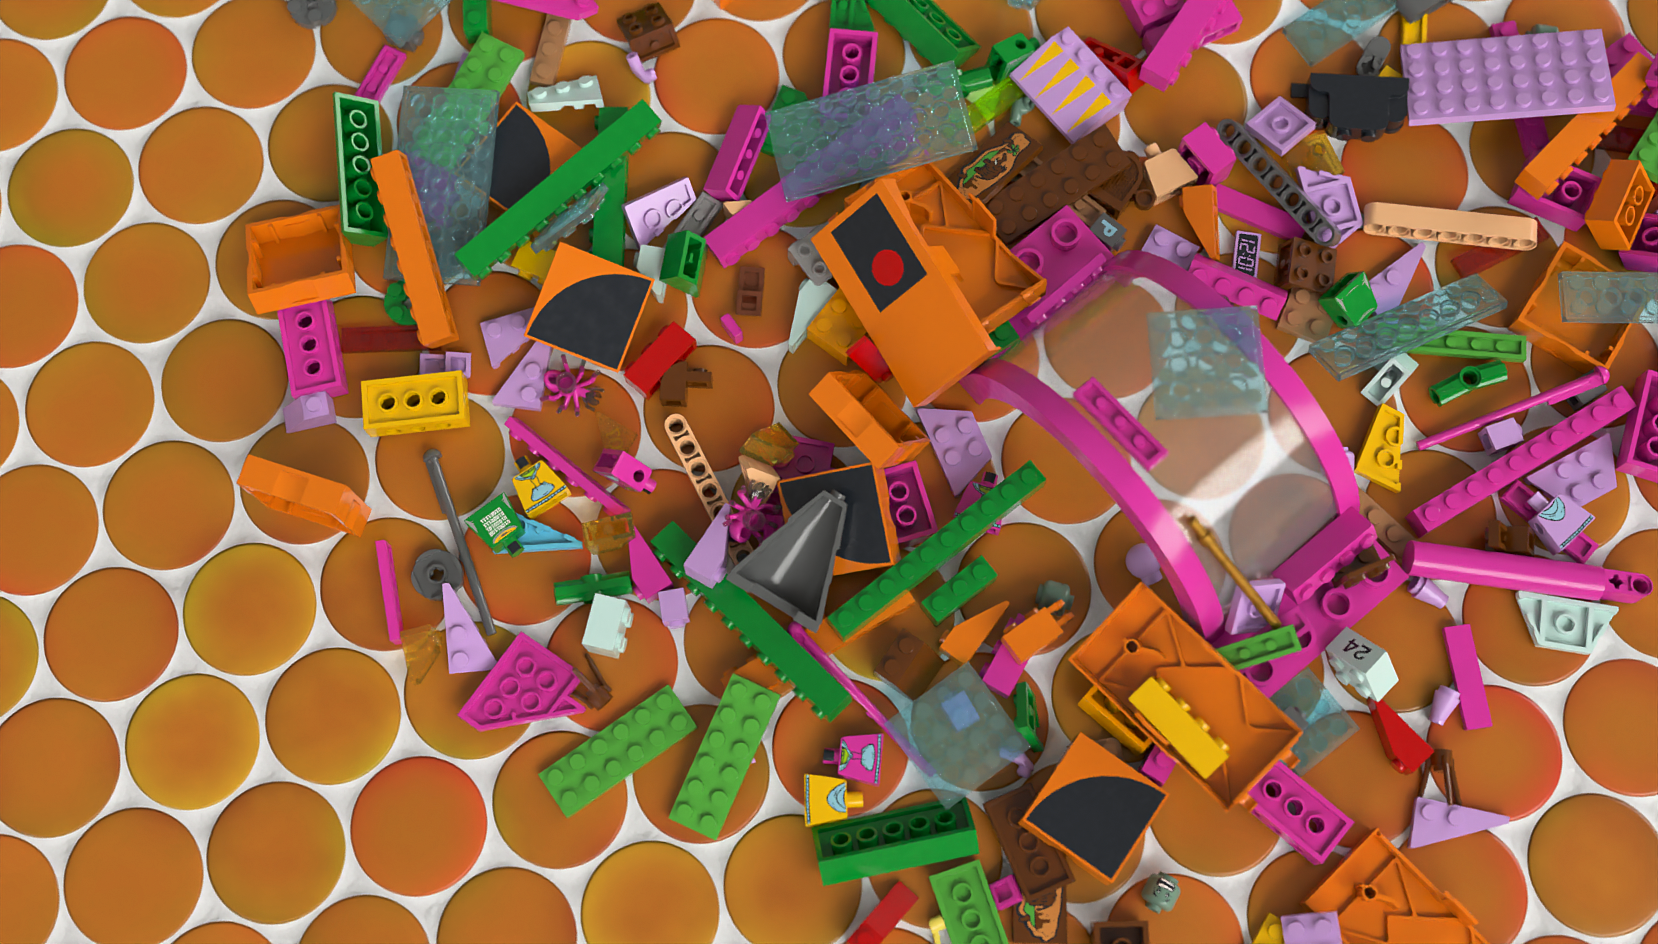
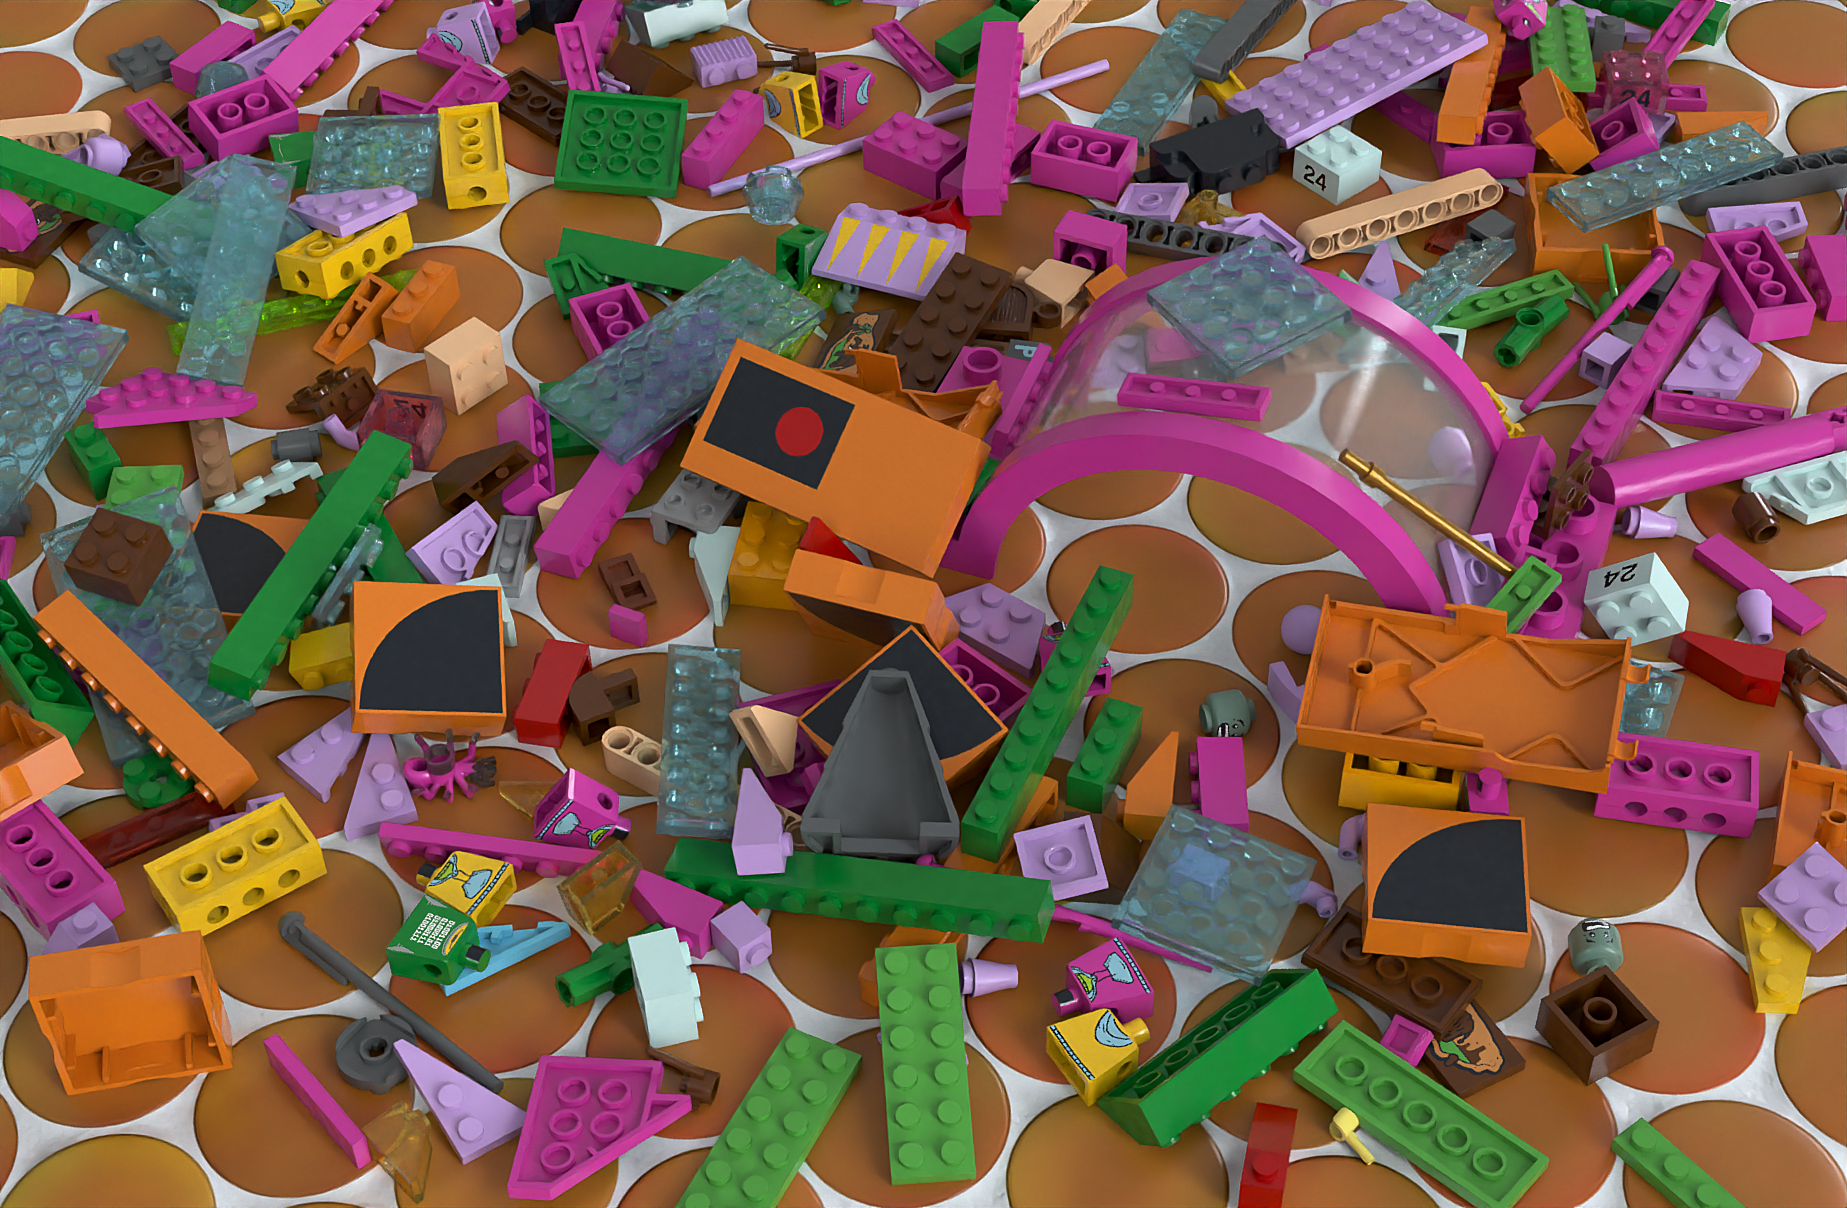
camera: 30 degrees left, 30 degrees down
green slope [659,230,708,298] -> none
animal [723,479,782,545] -> none
clear yellow slope [739,422,799,466] -> none
orange hinge [1001,599,1075,666] -> none
green wing [1013,681,1044,753] -> none
yellow brick [1128,676,1230,779] -> none
reddish brown brick [1485,520,1535,557] -> none
lavender torso [1527,491,1595,556] -> none
none -> reddish brown brick [63,507,174,607]
none -> dark grey brick [271,428,322,462]
none -> clear pink brick [356,389,447,471]
none -> light nougat brick [424,317,508,416]
none -> reddish brown slope [432,440,539,516]
none -> clear light blue plate [656,644,741,839]
none -> lavender cone [958,958,1018,998]
none -> lavender plate [1014,815,1109,901]
none -> dark pink brick [1031,119,1138,202]
none -> lavender slope [1267,661,1305,724]
none -> light aqua brick [1292,124,1382,206]
none -> lavender arm [1338,812,1366,860]
none -> dark grey brick [1463,209,1516,264]
none -> bright green plant [1573,243,1629,325]
none -> reddish brown brick [1732,492,1781,544]

